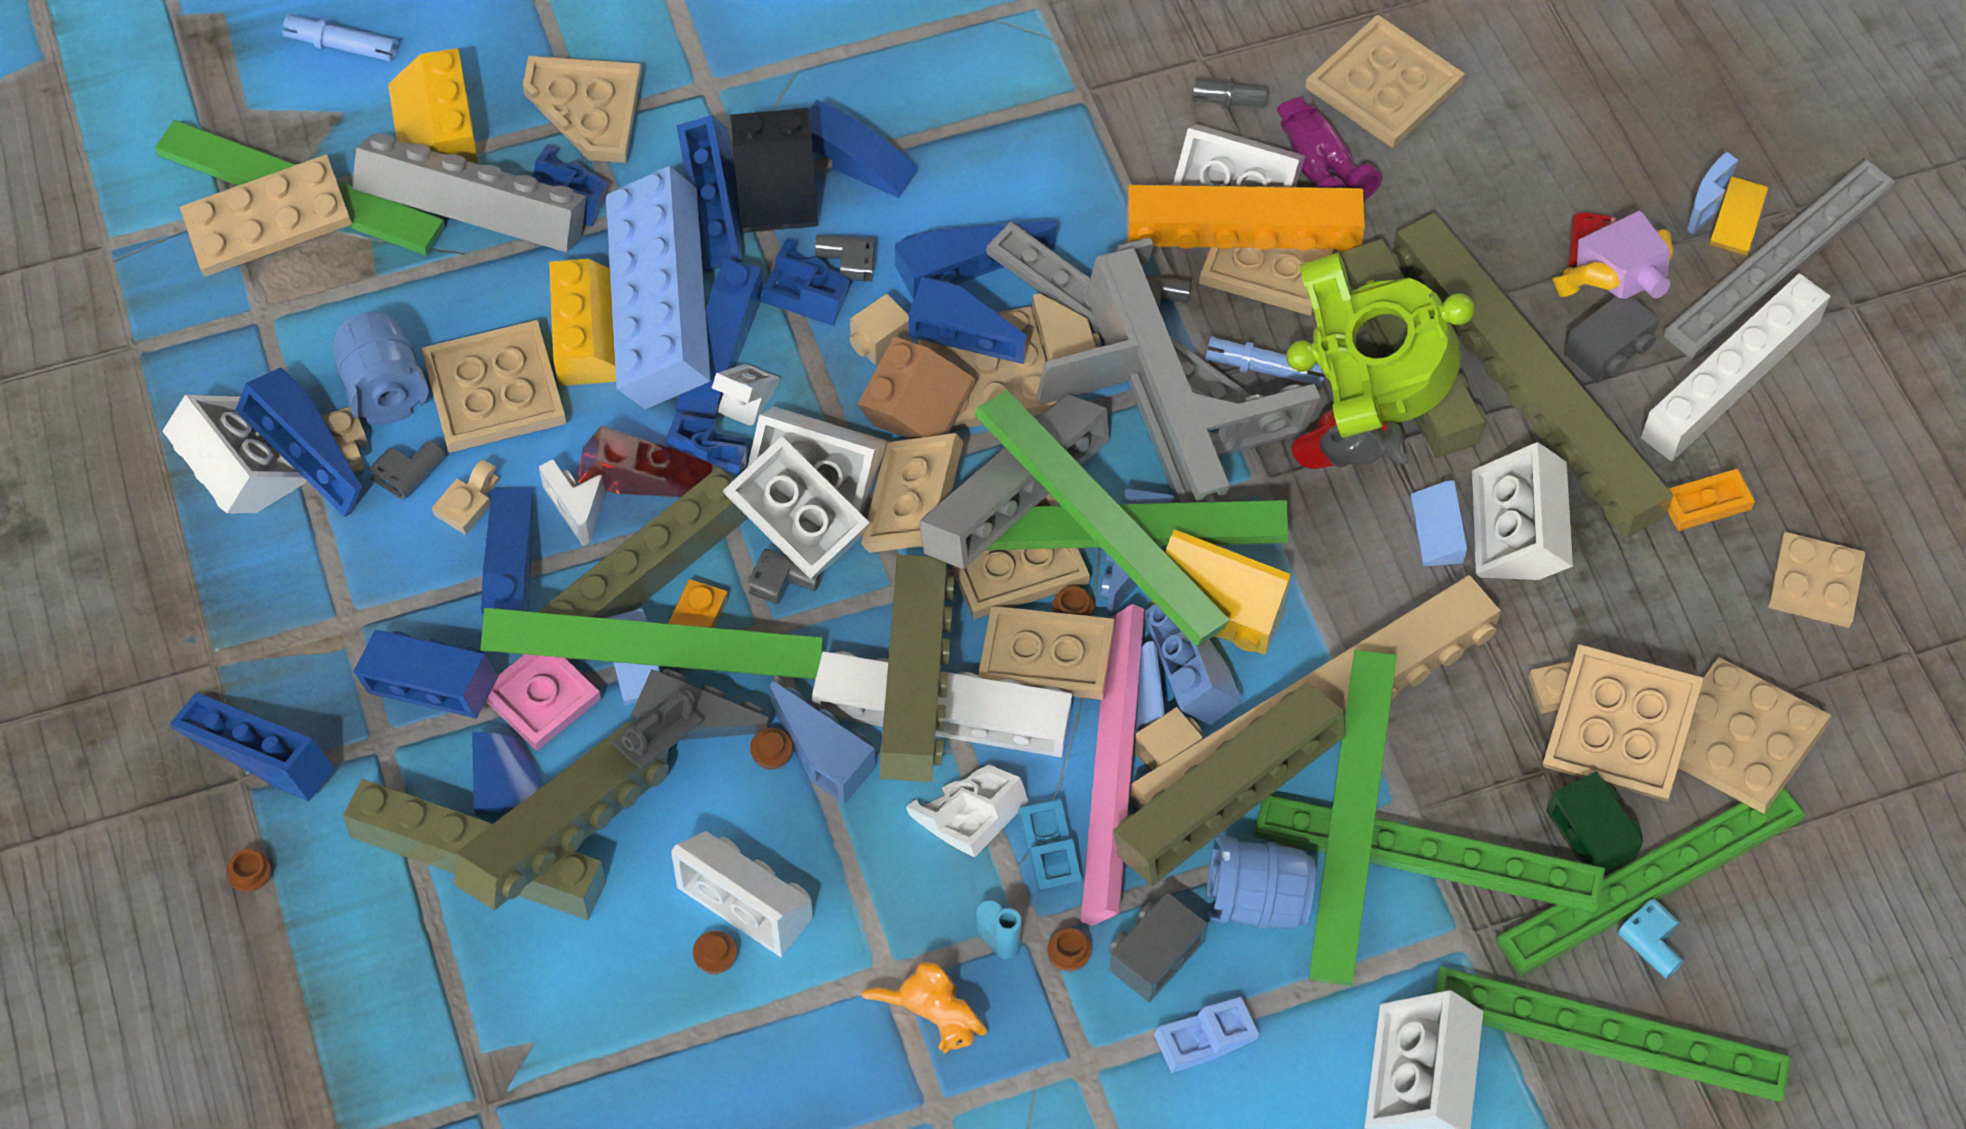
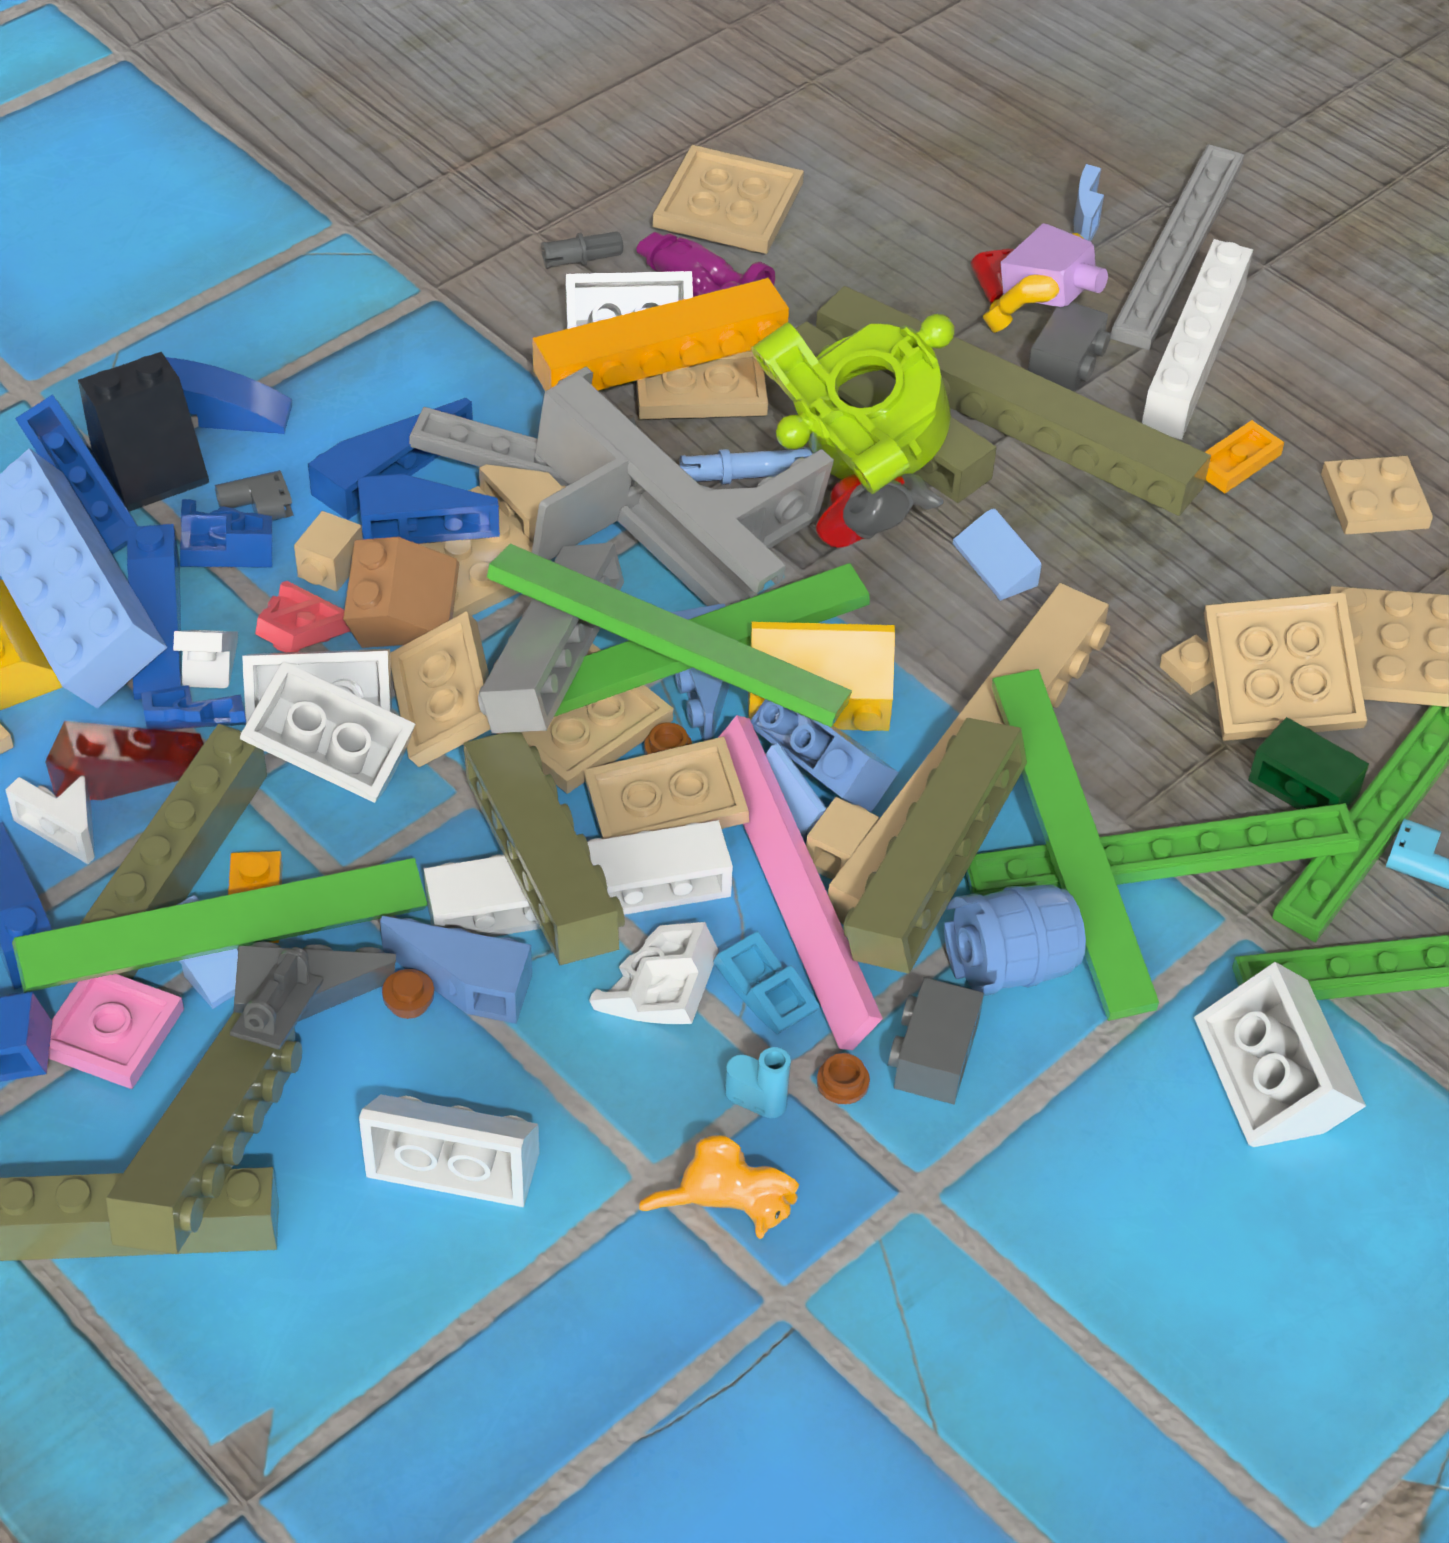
camera: 25 degrees left, 10 degrees down
blue slope [472,732,545,817] -> none
dark orange plate [693,931,737,974] -> none
dark grey piece [747,549,824,604] -> none
light blue slope [1154,997,1260,1073] -> none
white slope [1472,442,1573,580] -> none
yellow slope [1709,176,1768,256] -> none
none -> coral wing [255,581,351,653]

